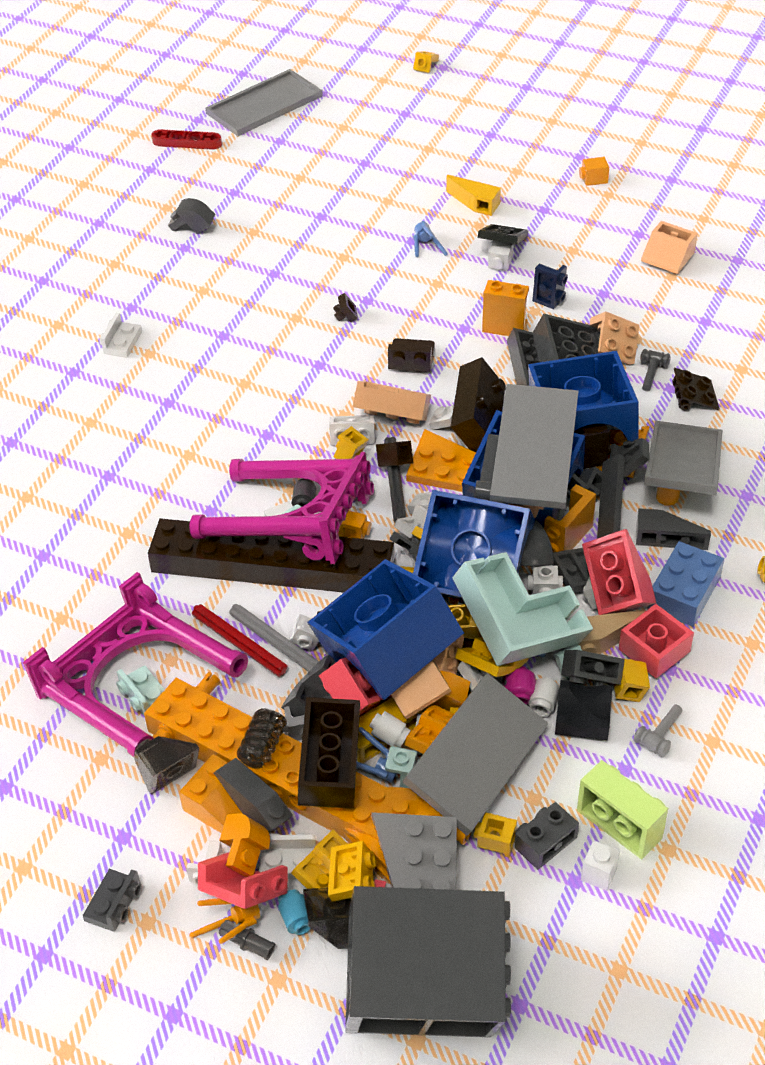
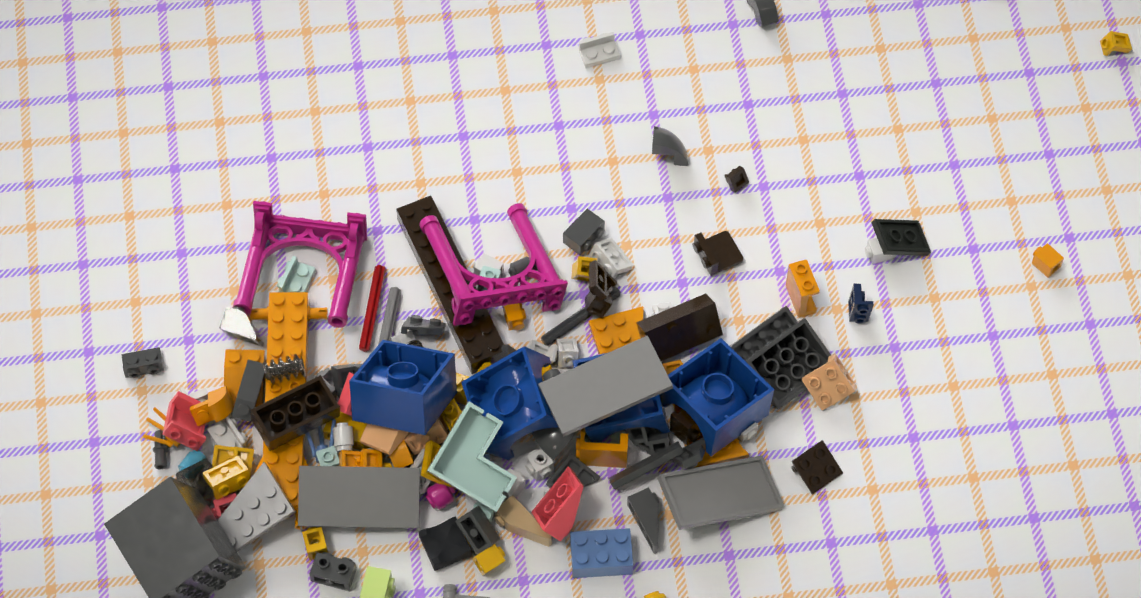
camera: 55 degrees right, 15 degrees up
light nougat wedge [353,381,431,424] -> none
medium blue plant [413,221,448,257] -> none
yellow slope [446,174,501,216] -> none
white brick [529,677,560,717] -> none
coral brick [619,604,694,679] -> none
dark grey piece [640,349,671,391] -> none
light nougat slope [641,221,698,274] -> none
none -> dark grey wing [401,315,446,335]
none -> dark grey brick [563,208,605,255]
none -> dark brown wing [588,260,617,300]
none -> dark grey brick [652,126,688,166]

